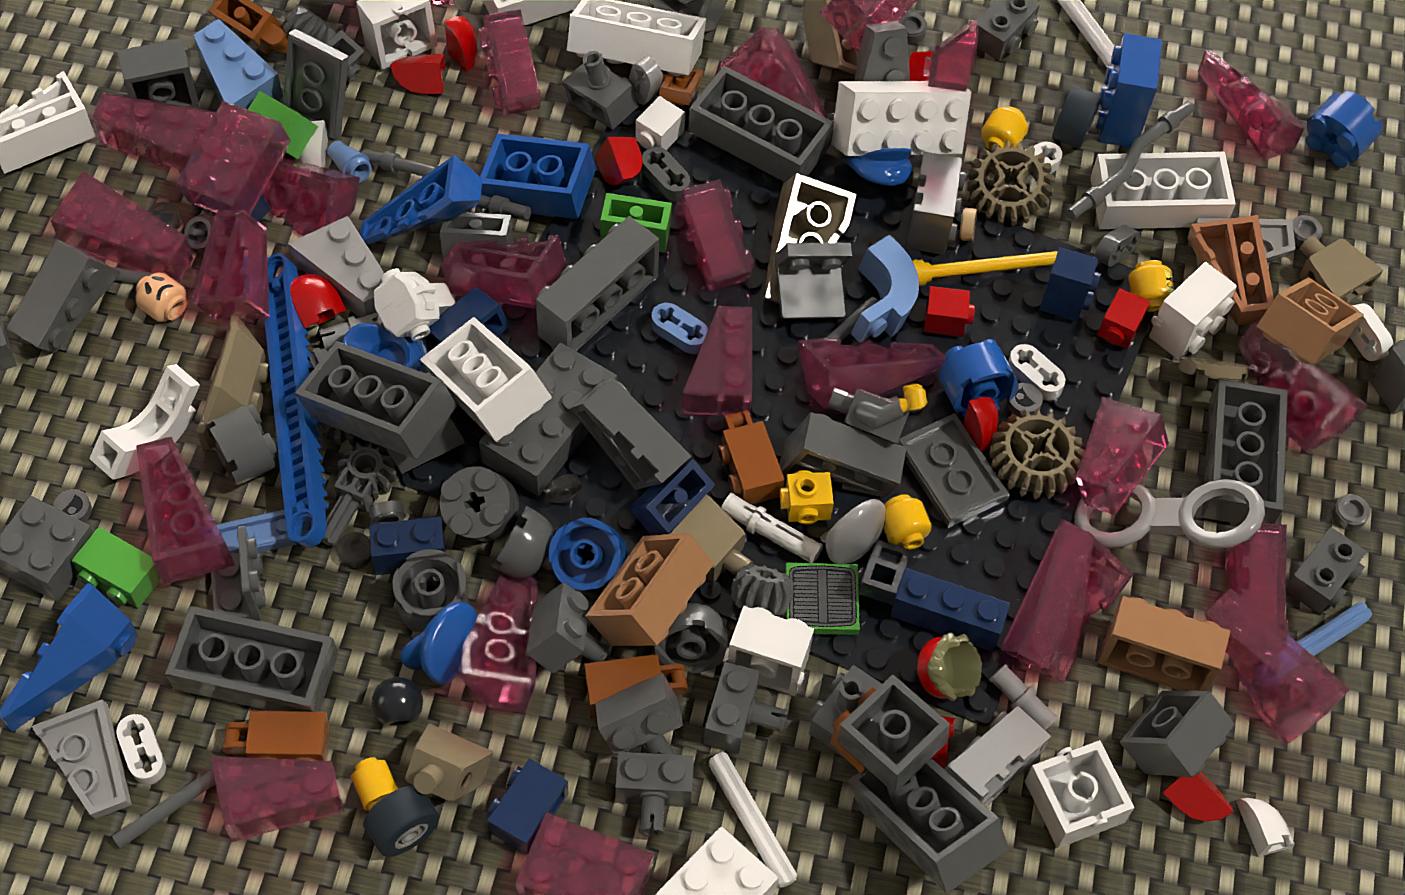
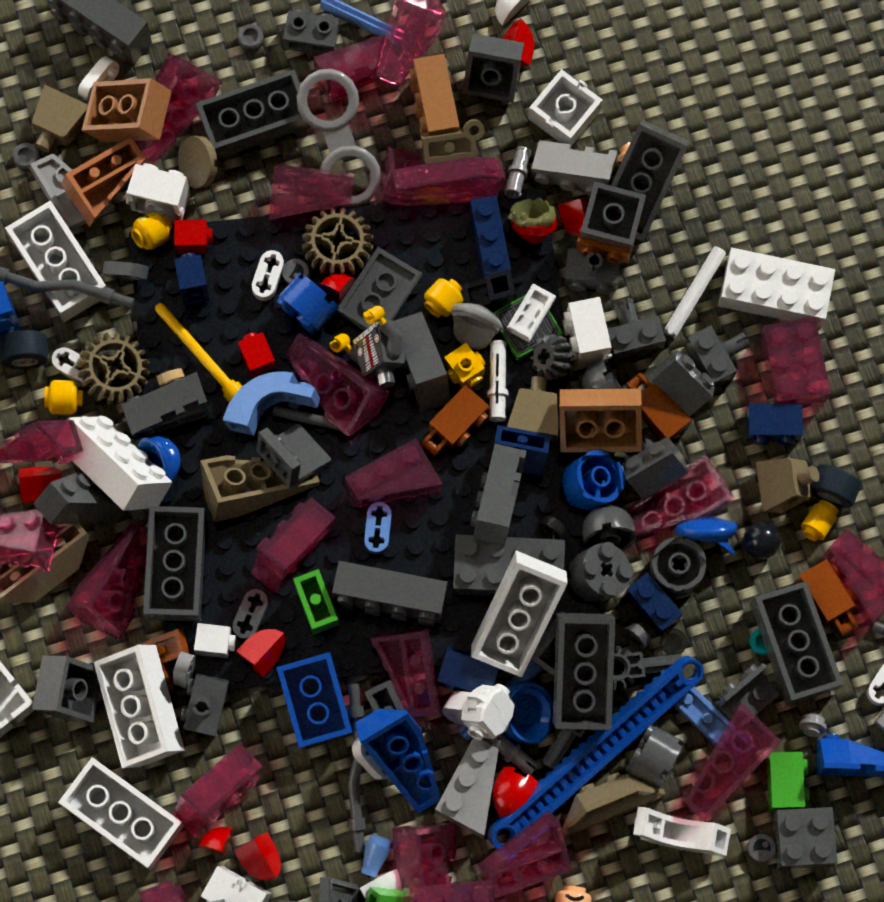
camera: 120 degrees left, 15 degrees up
none -> dark tan hinge [421,119,485,164]
none -> white plate [506,284,556,343]
none -> light grey plate [799,713,827,737]

